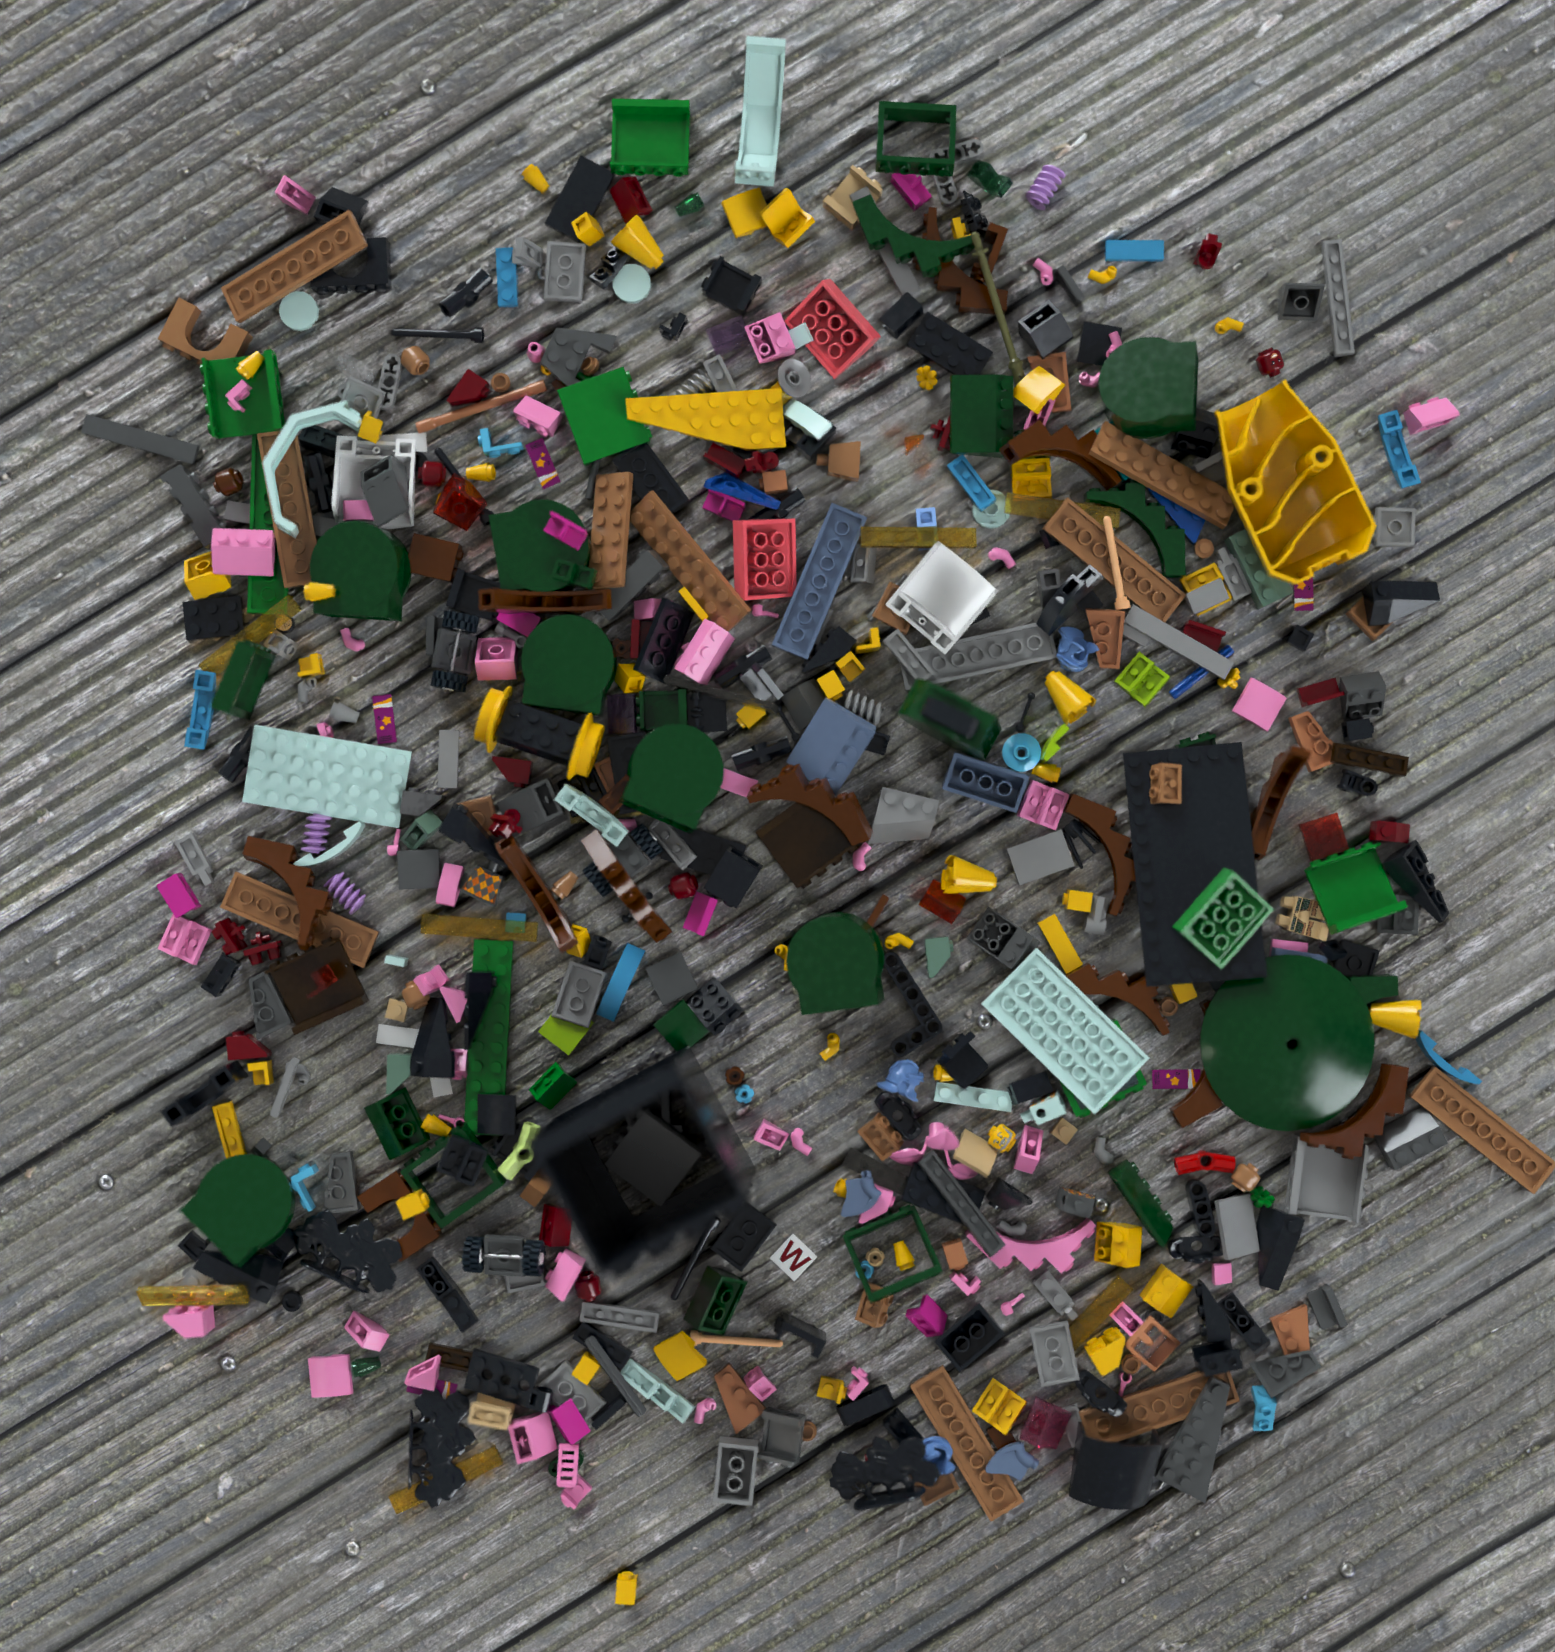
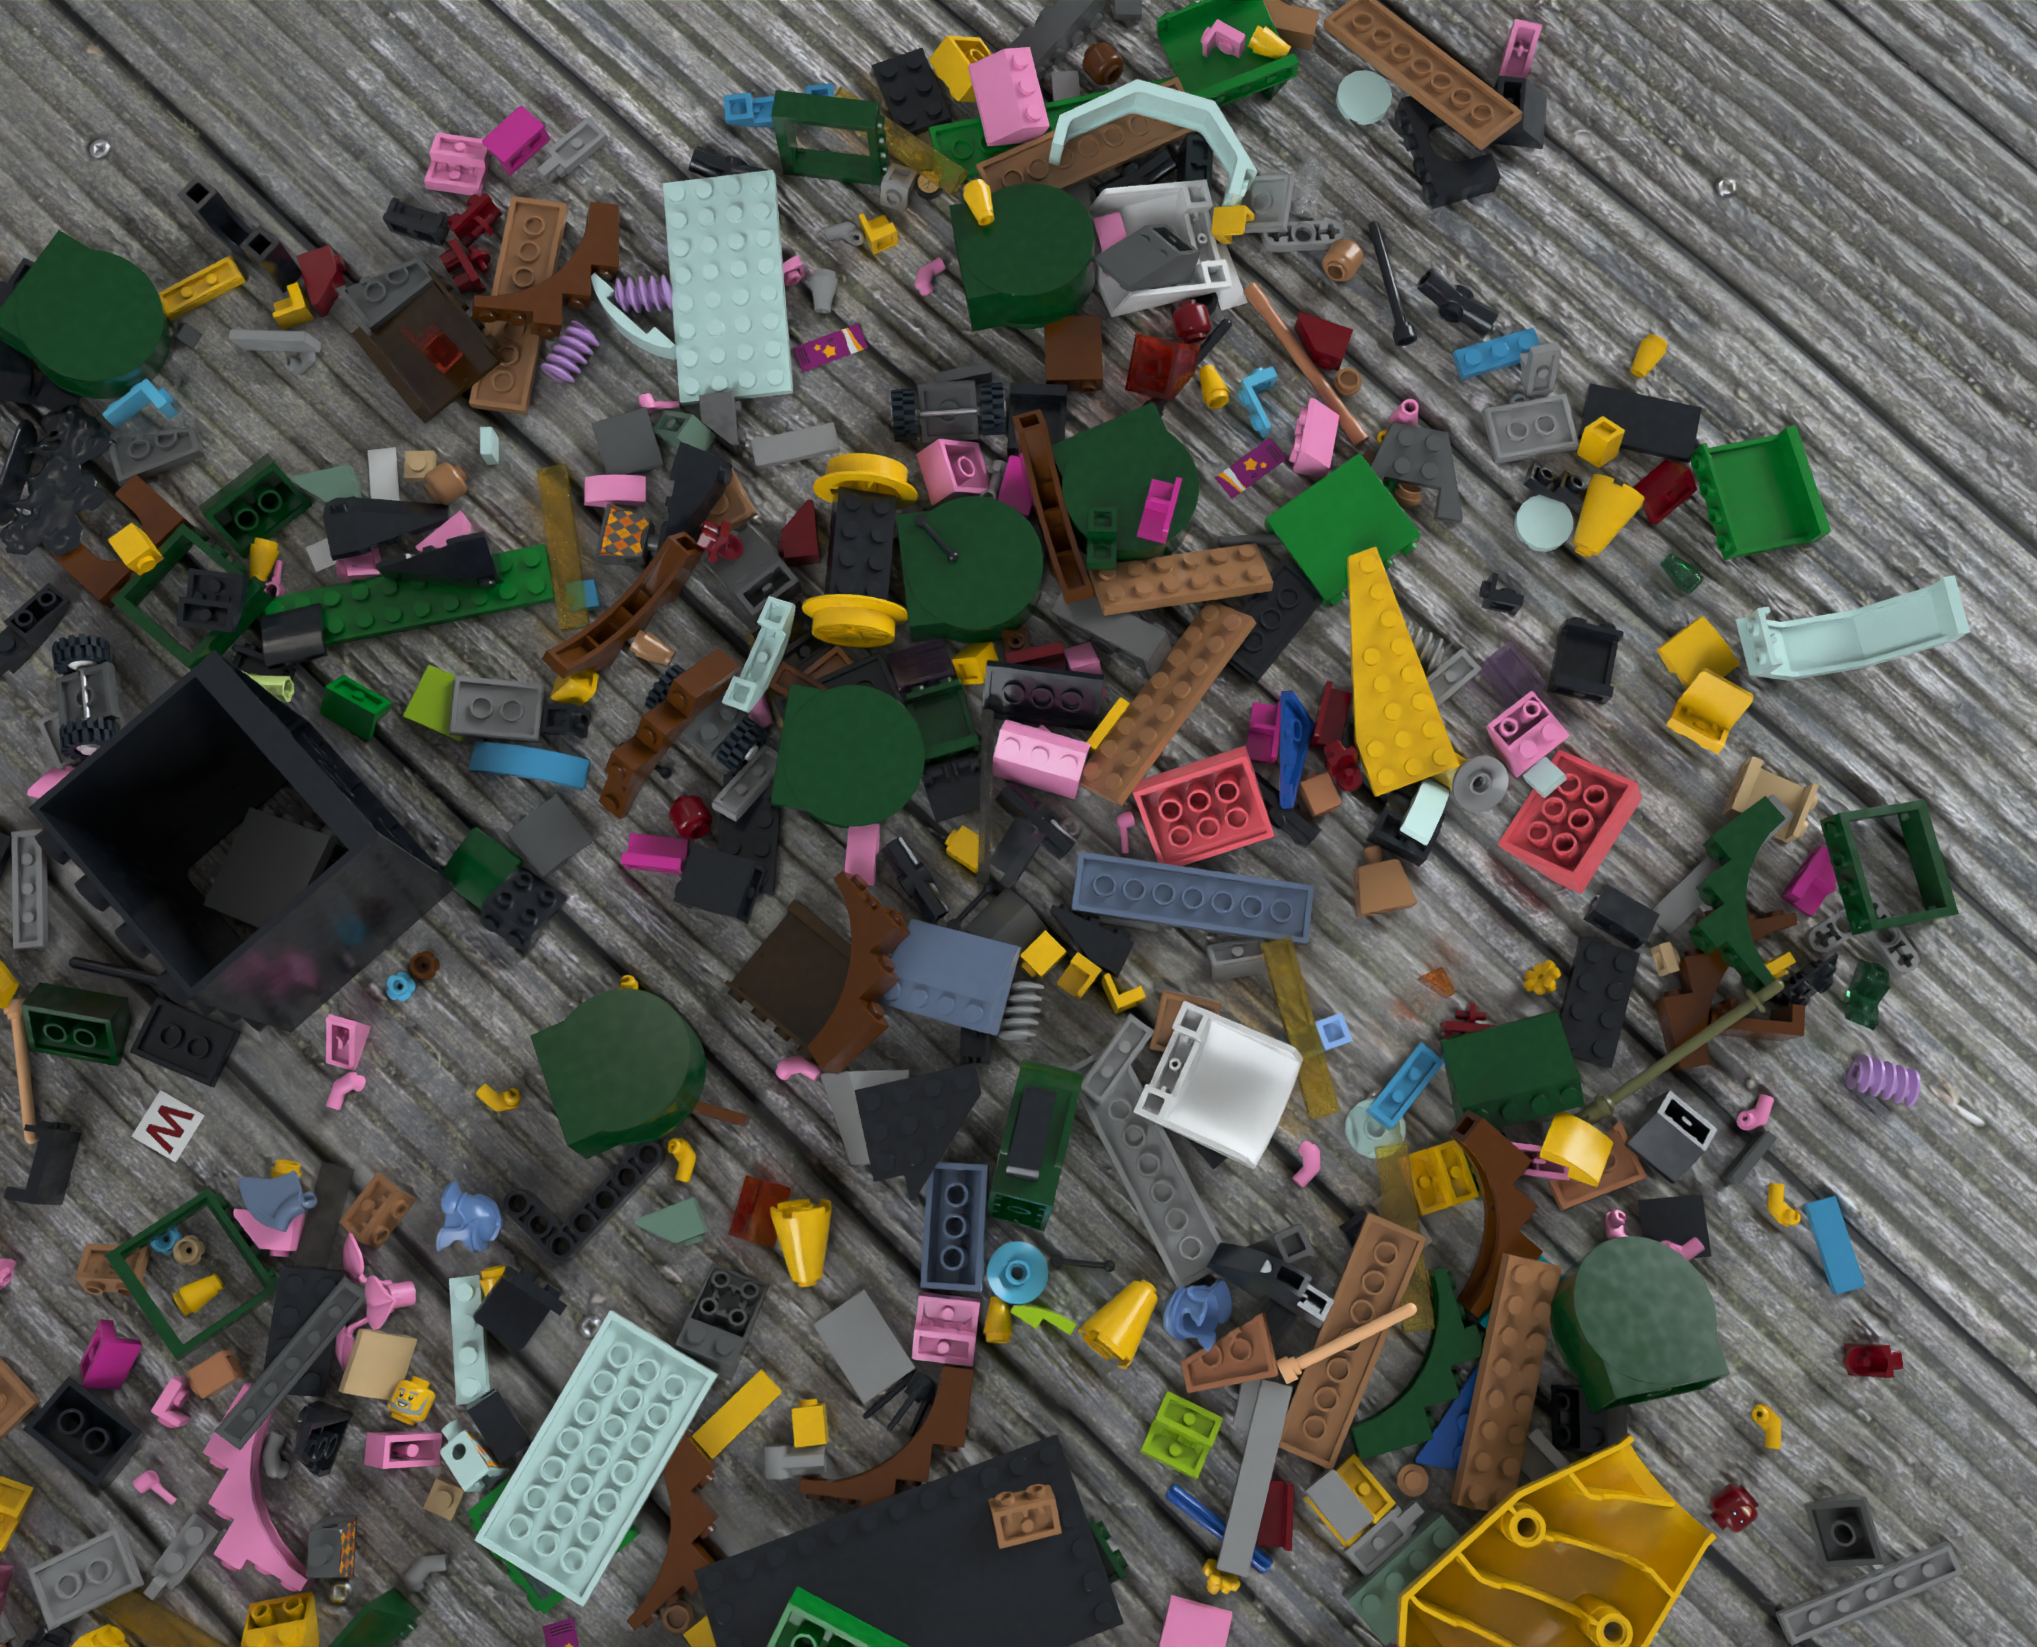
camera: 75 degrees right, 10 degrees down
bright pink bracket [413,965,449,996] -> none
black piece [874,1091,922,1141] -> none
none -> black wing [854,1063,982,1201]
none -> black hinge [915,514,959,562]
none -> tan plate [1650,942,1680,977]

